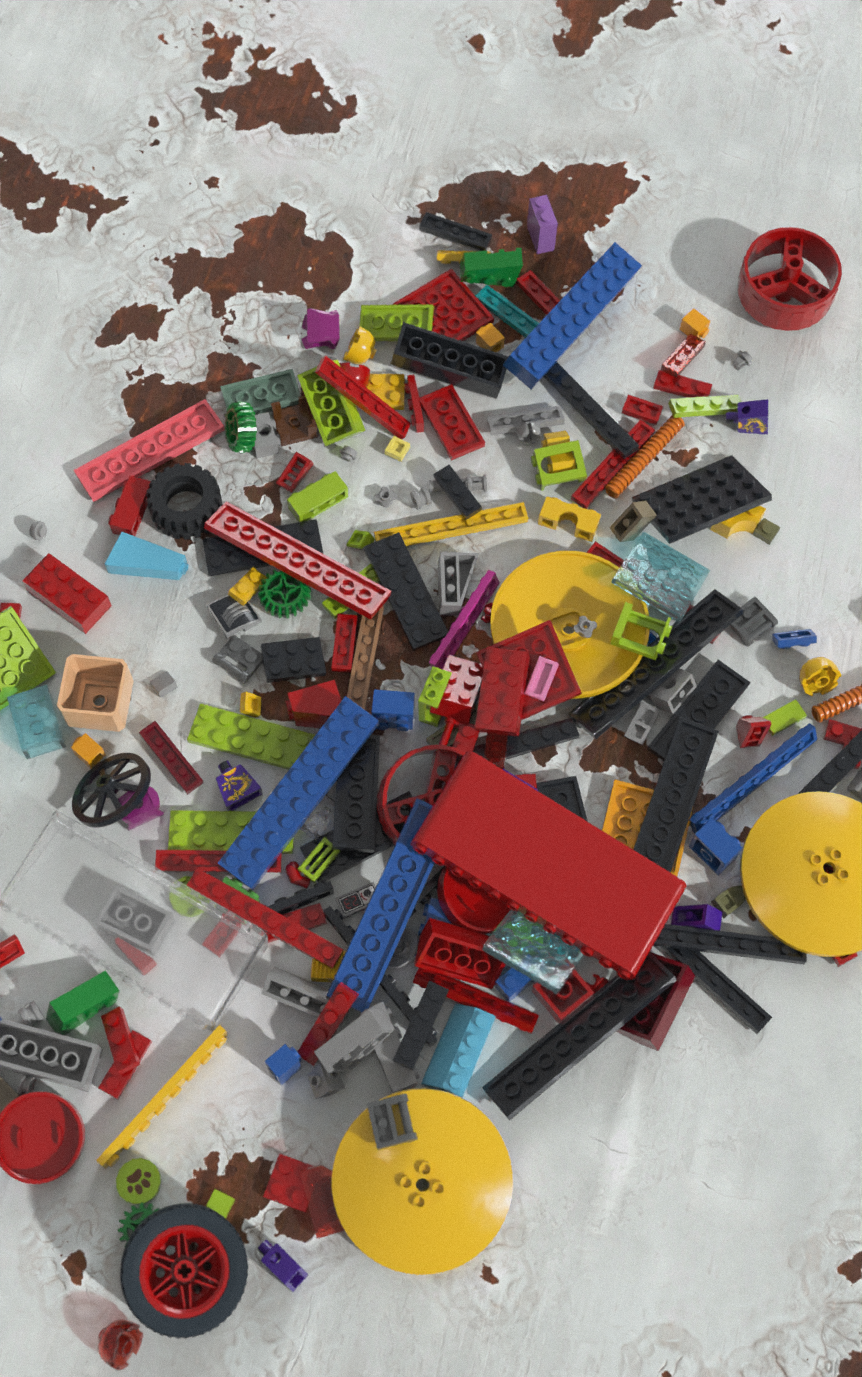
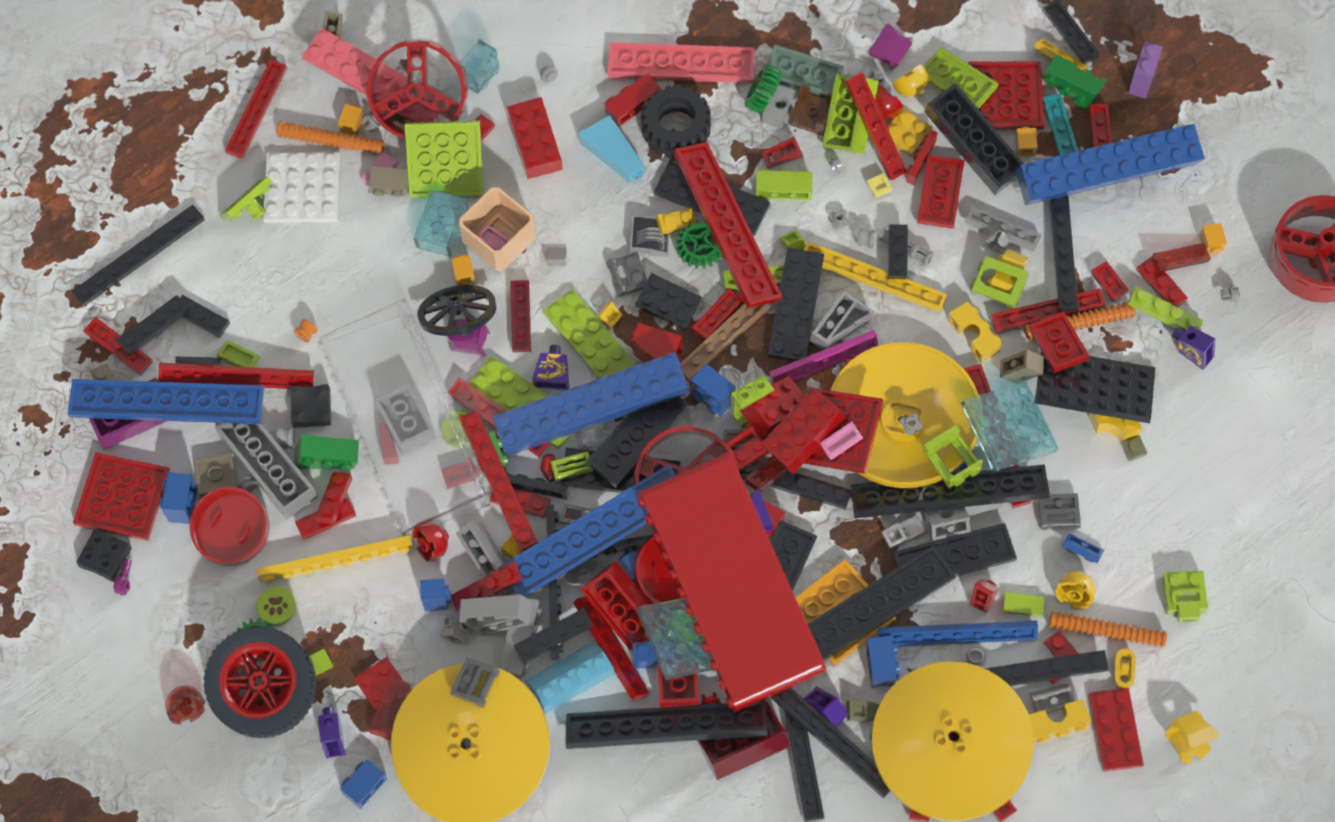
camera: 40 degrees right, 0 degrees up
none -> black brick [290,384,331,428]
none -> blue brick [340,759,387,809]
none -> red cylinder [412,523,449,563]
none -> bright pink tile [477,224,511,251]
none -> light grey plate [966,648,986,667]
none -> red plate [1029,311,1089,373]

